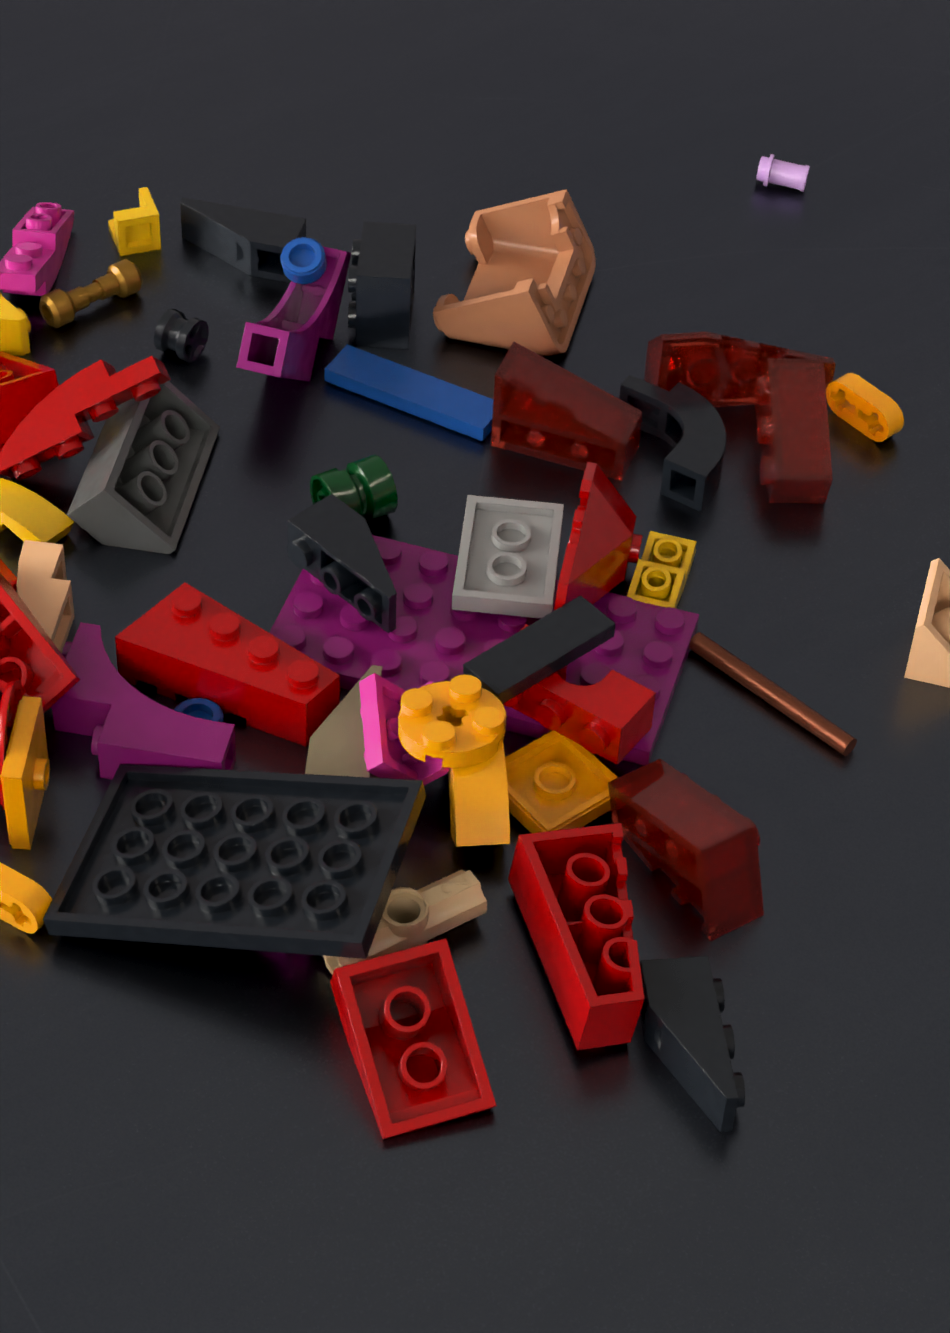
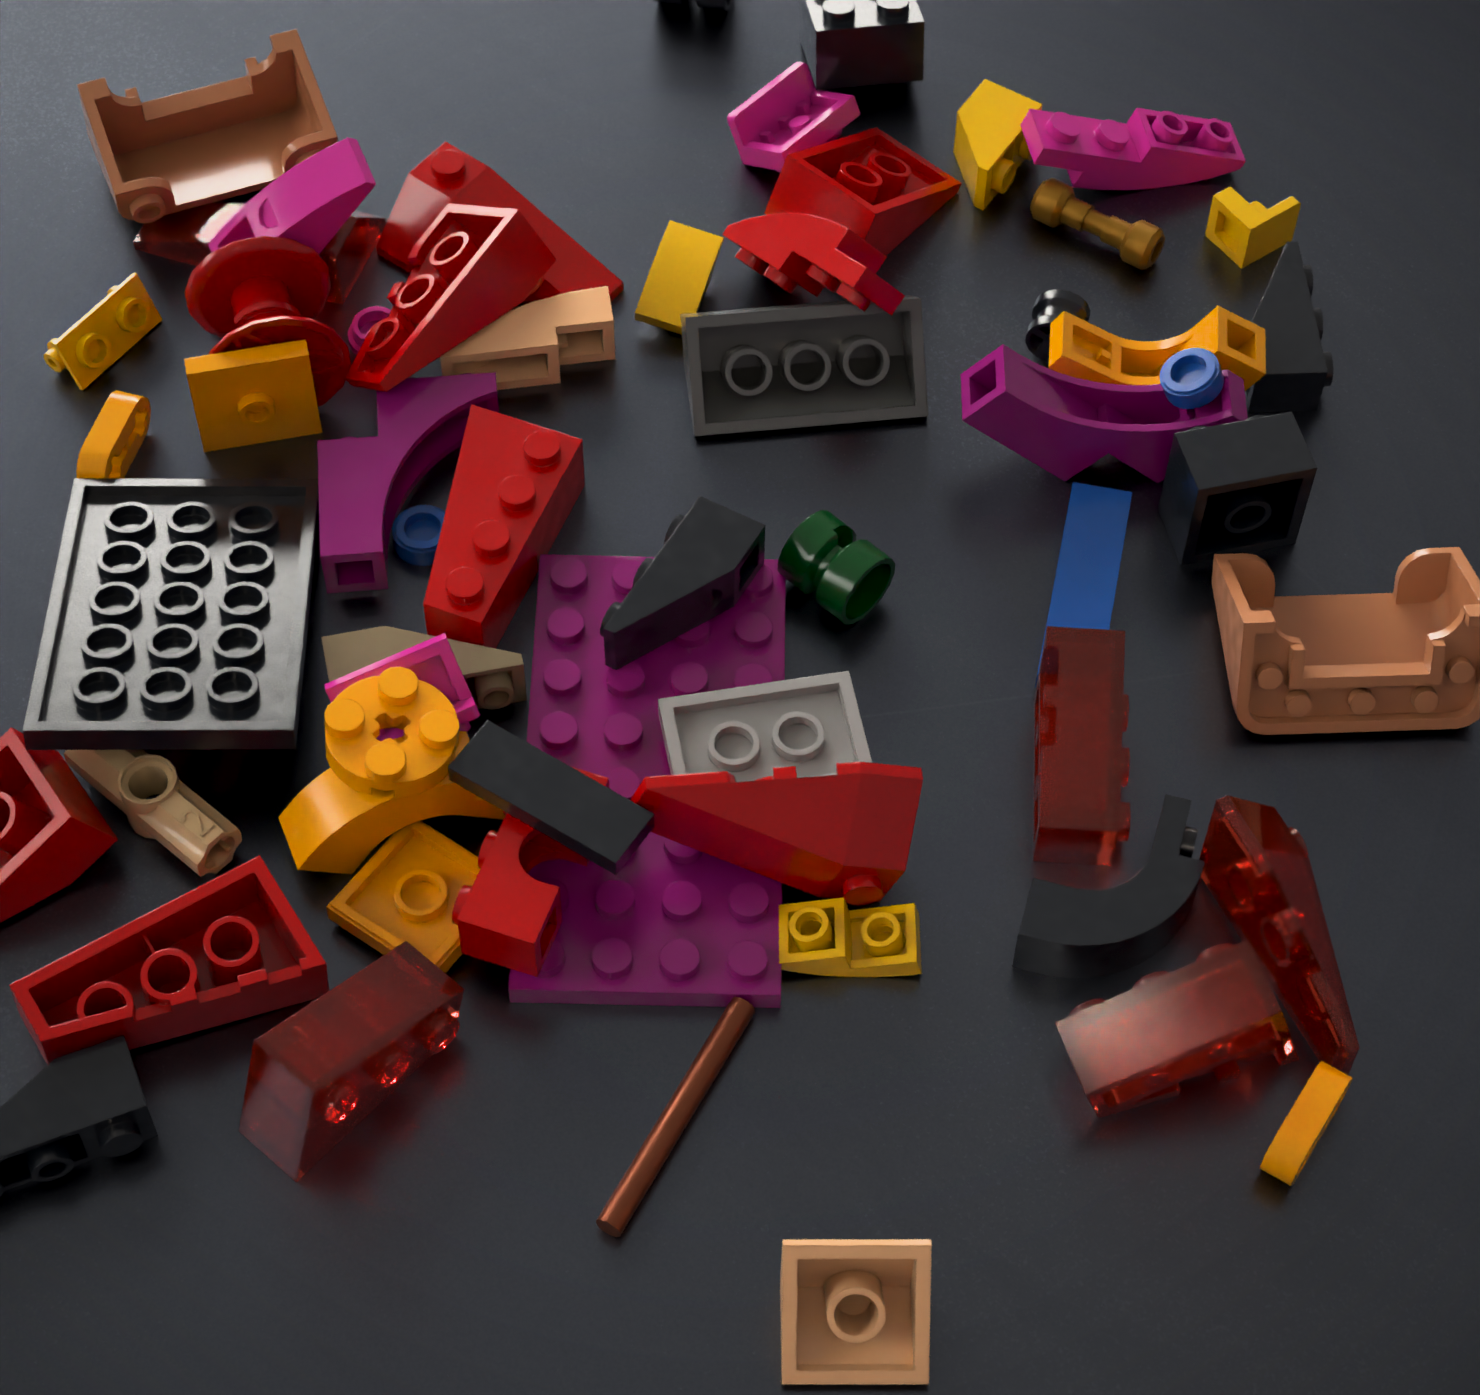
camera: 75 degrees right, 10 degrees up
none -> light orange arch [1048,306,1266,391]

